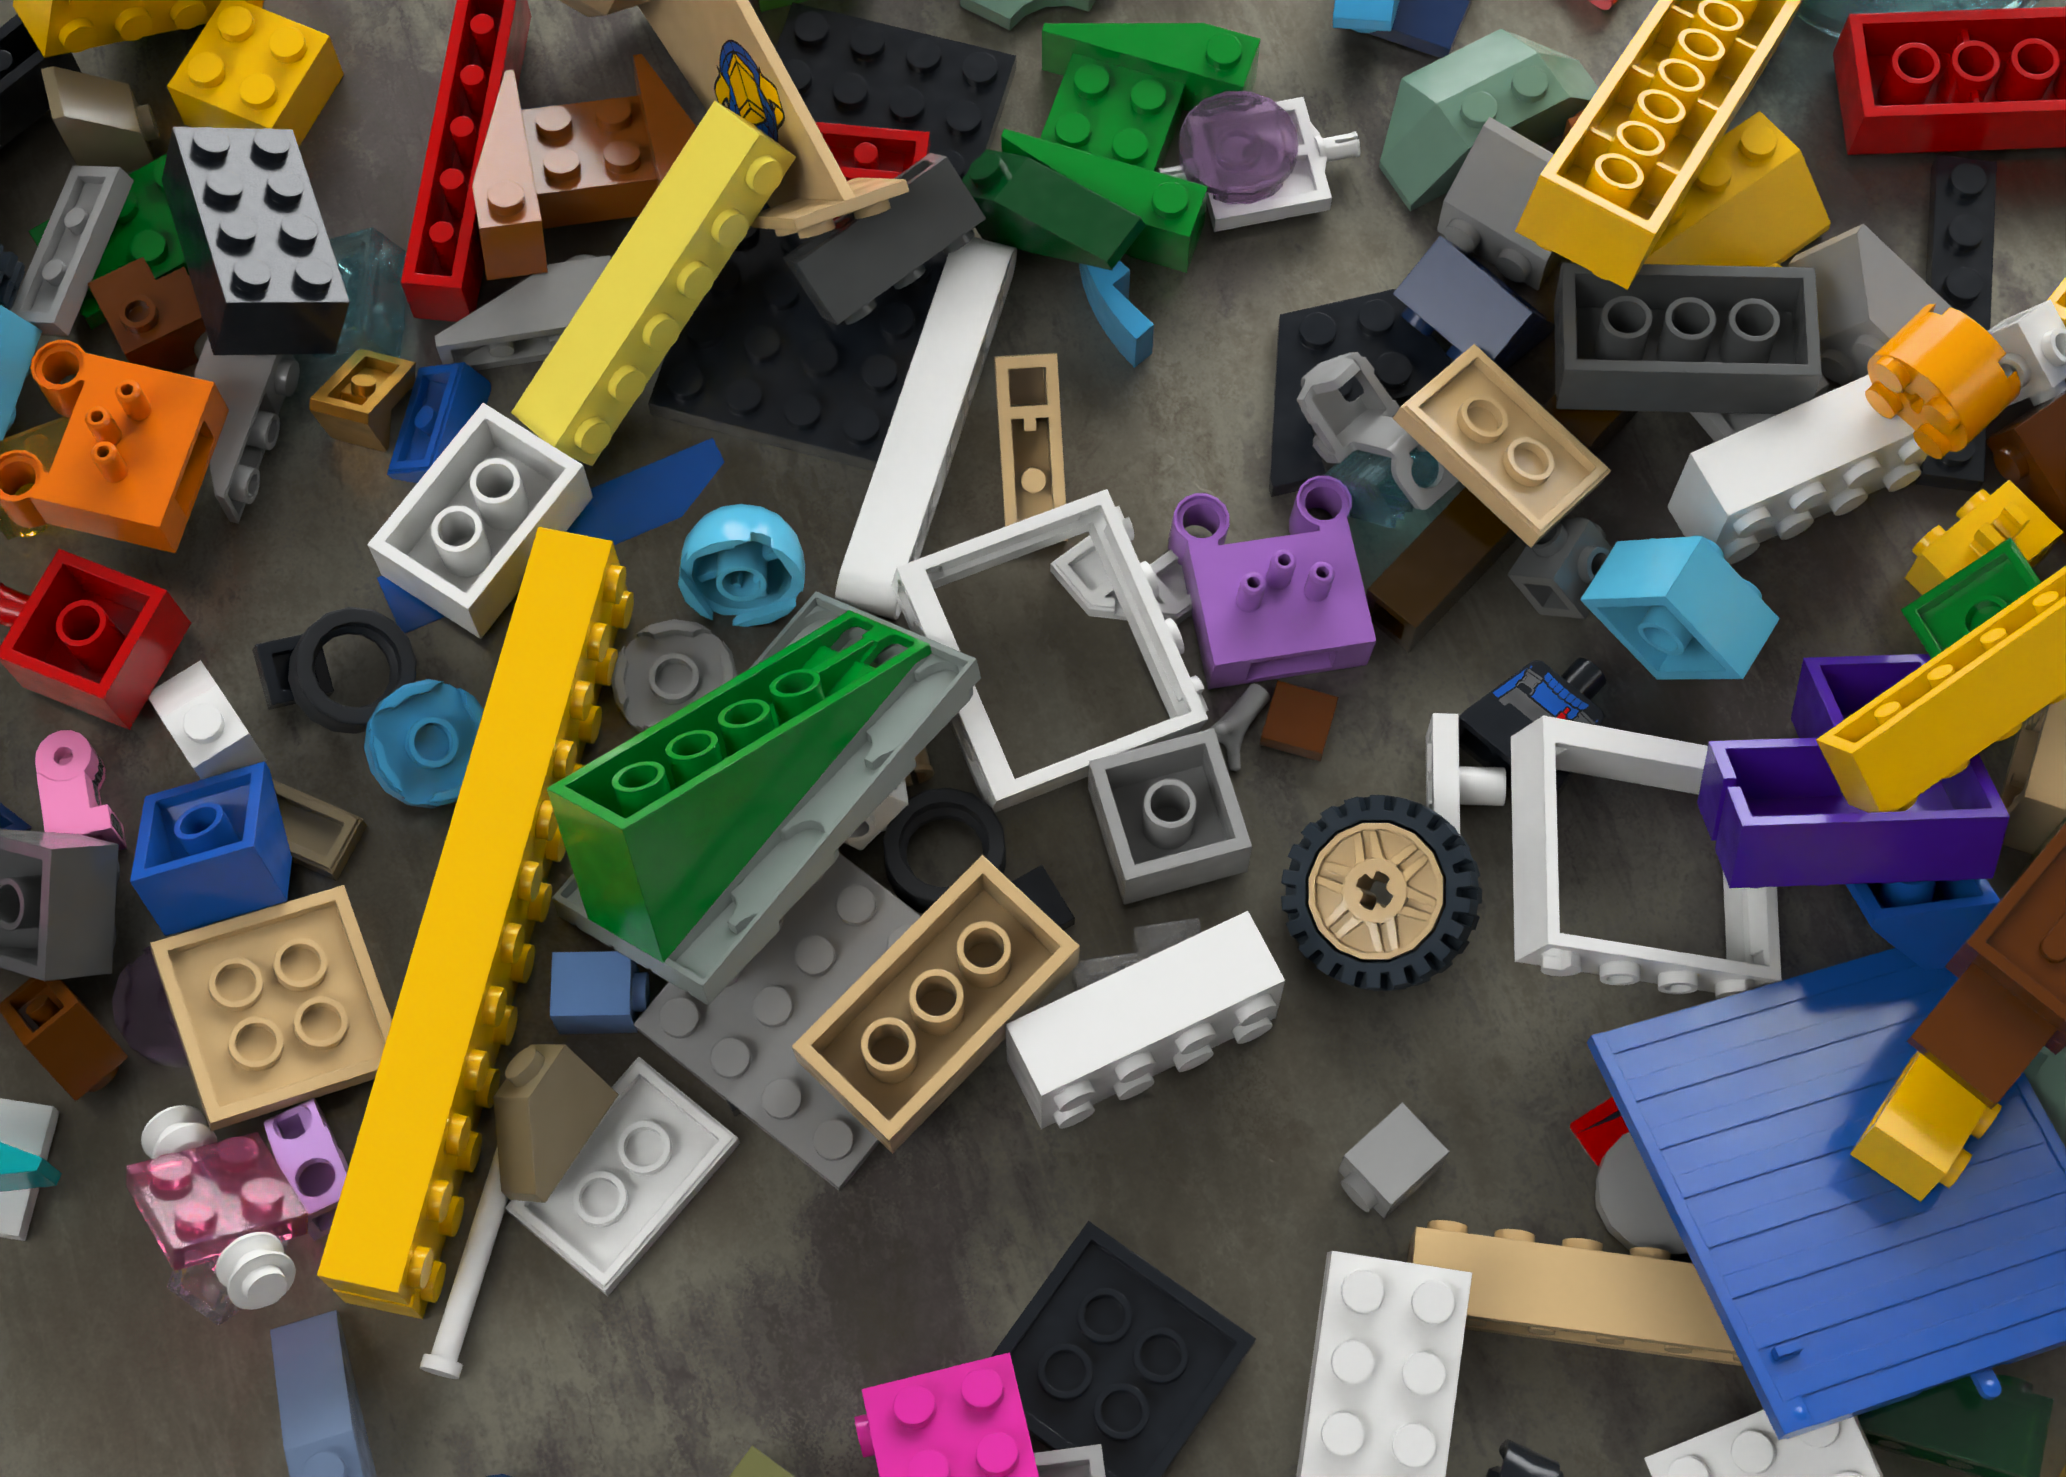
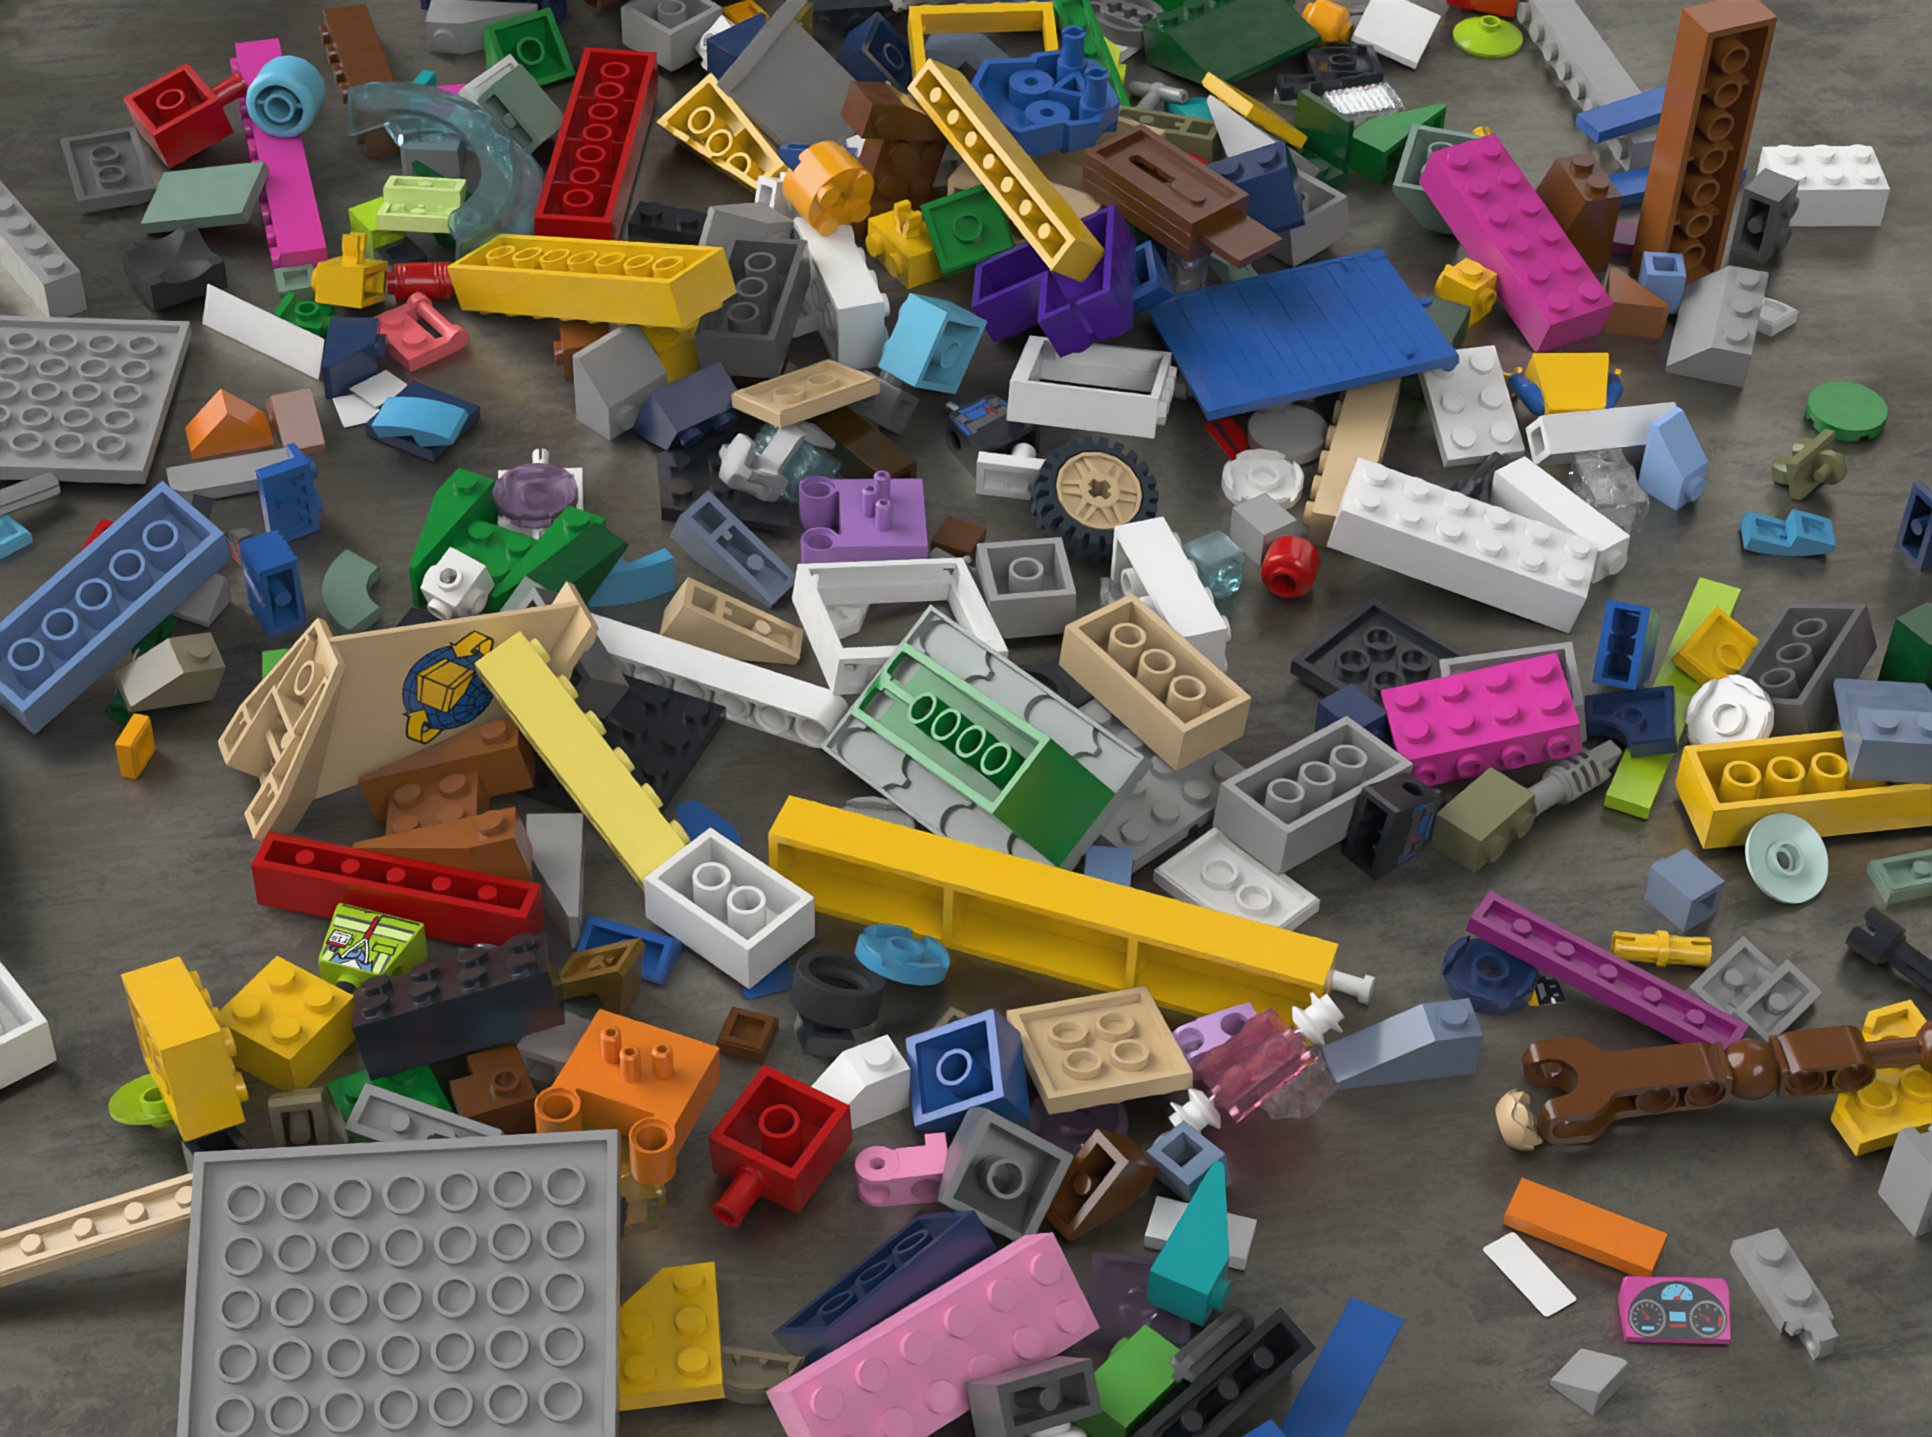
camera: 85 degrees left, 25 degrees down
dark tan slope [493,1044,619,1203] -> none
medium azure cylinder [678,504,805,627] -> none
sand green wedge [1379,29,1599,211] -> none
yellow brick [1850,1050,2002,1202] -> none
none -> torso [318,903,428,996]
none -> white brick [420,547,495,621]
none -> sand blue slope [670,490,796,608]
none -> reddish brown tile [716,1006,779,1064]
none -> sand blue brick [1147,1120,1232,1203]
none -> clear light blue brick [1182,529,1245,599]
none -> light grey brick [1212,716,1413,876]
none -> white tile [1221,449,1304,510]
none -> red head [1260,536,1321,599]
none -> dark blue brick [1314,683,1387,742]
none -> black torso [1342,773,1447,881]

